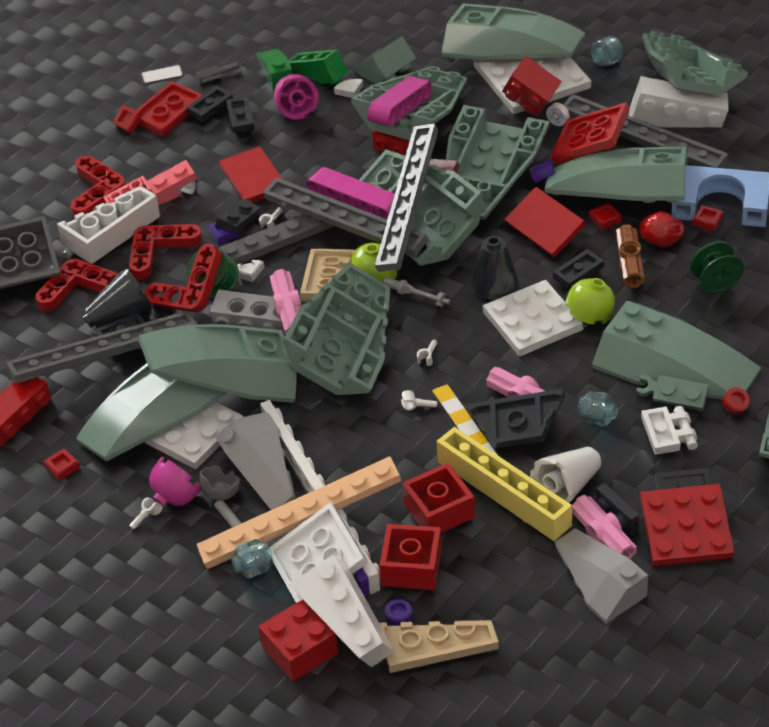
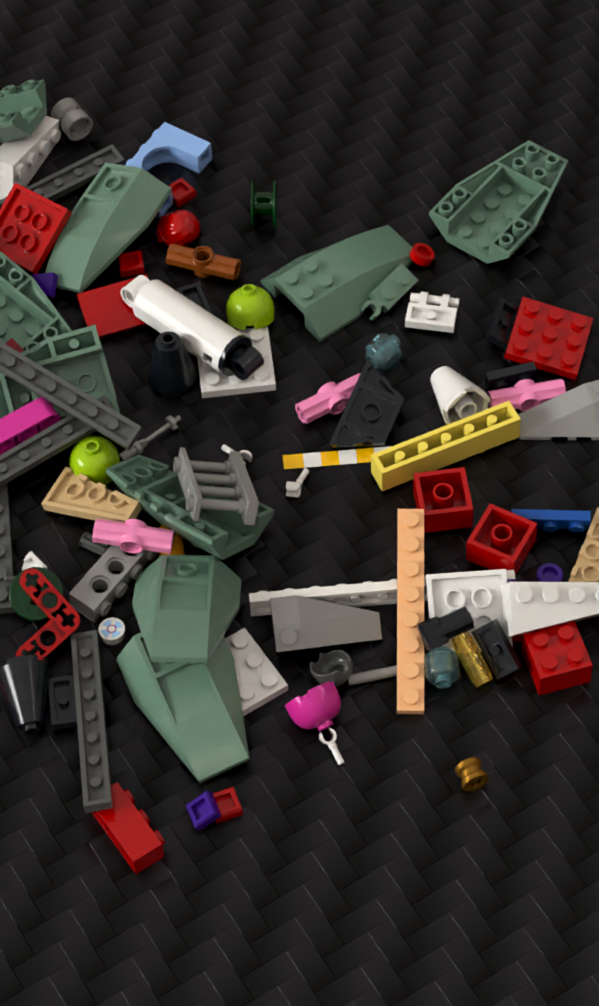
camera: 70 degrees left, 10 degrees up
none -> light grey wheel [51,98,93,141]
none -> white piece [120,275,264,380]
none -> light grey fence [173,447,259,525]
none -> dark purple tile [186,791,222,830]
none -> black piece [416,606,475,651]
none -> clear yellow piece [451,631,493,688]
none -> pearl gold wheel [455,757,489,791]
none -> black plate [471,619,523,680]
none -> blue plate [511,509,591,532]

